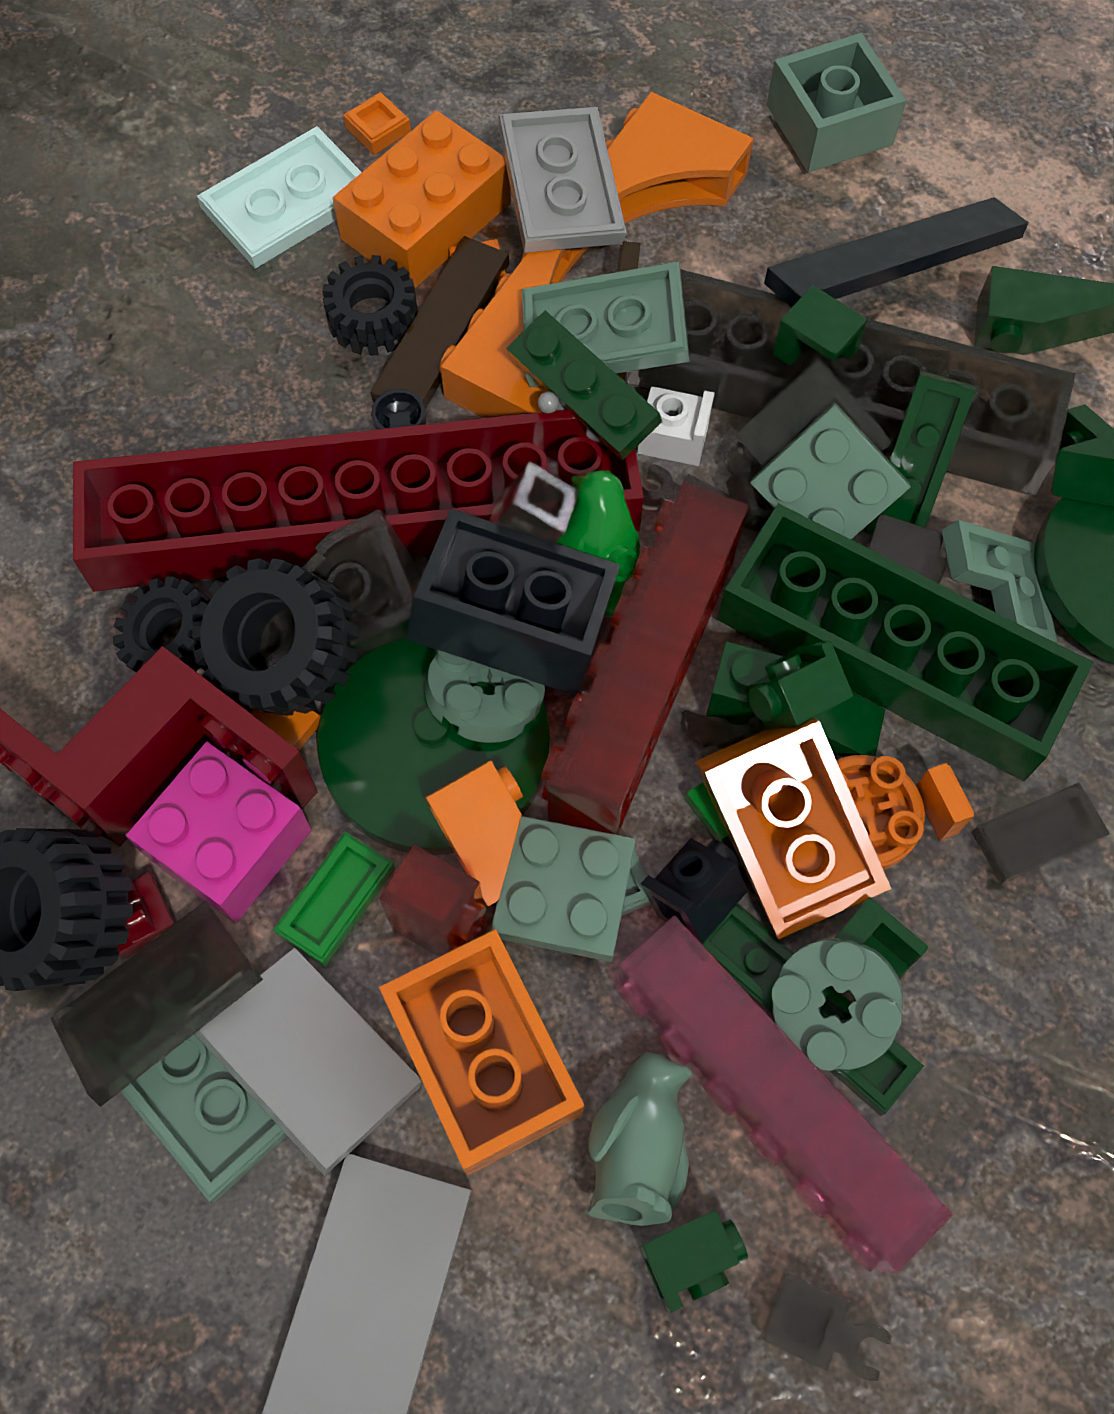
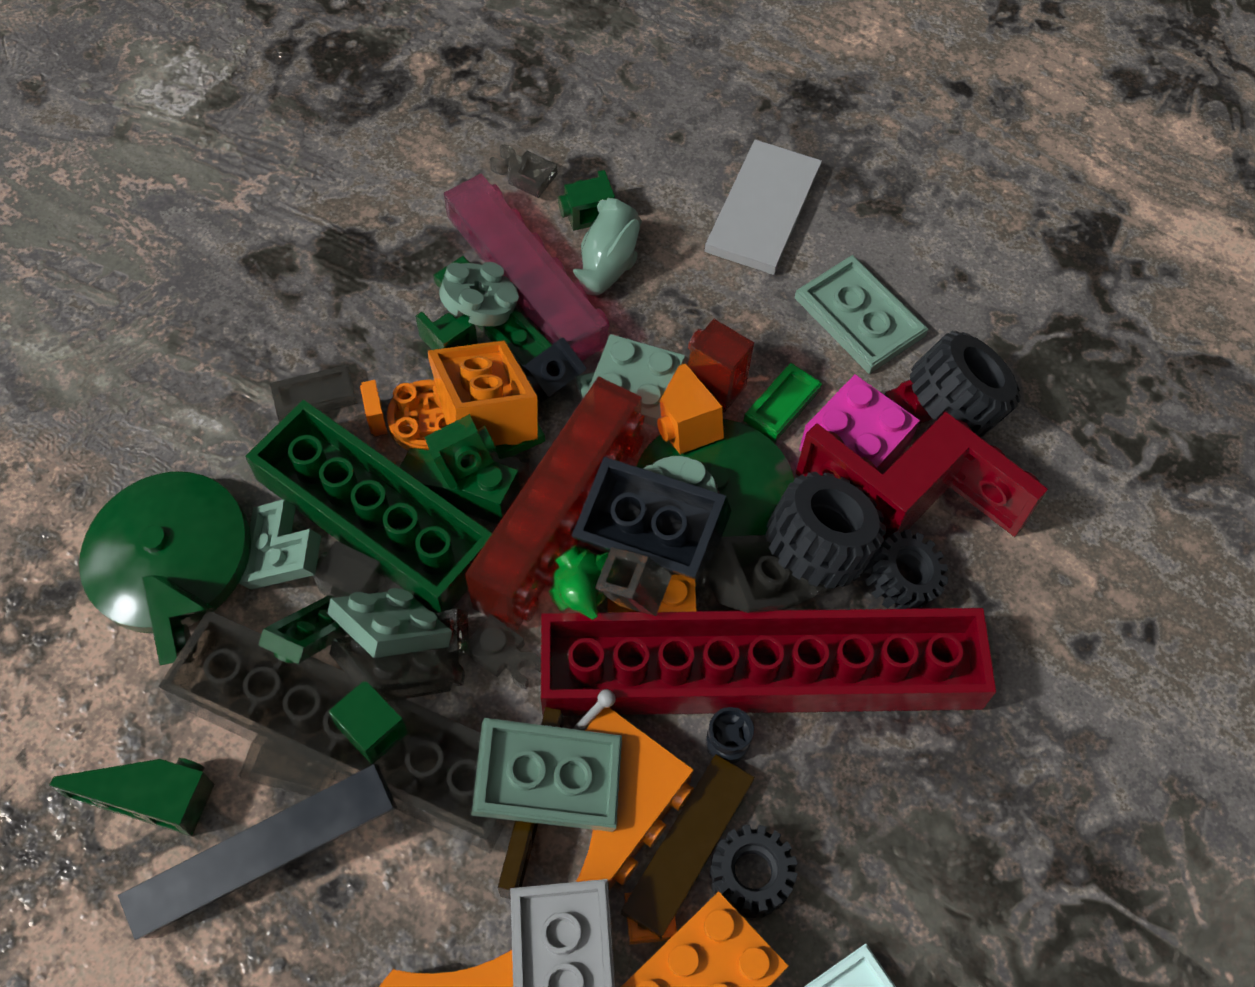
camera: 175 degrees left, 5 degrees down
clear smoke tile [50,900,263,1107] -> none
light grey tile [196,948,422,1176] -> none
orange brick [379,929,585,1176] -> none
dark green plate [506,310,662,461] -> none
white brick [637,386,715,466] -> none

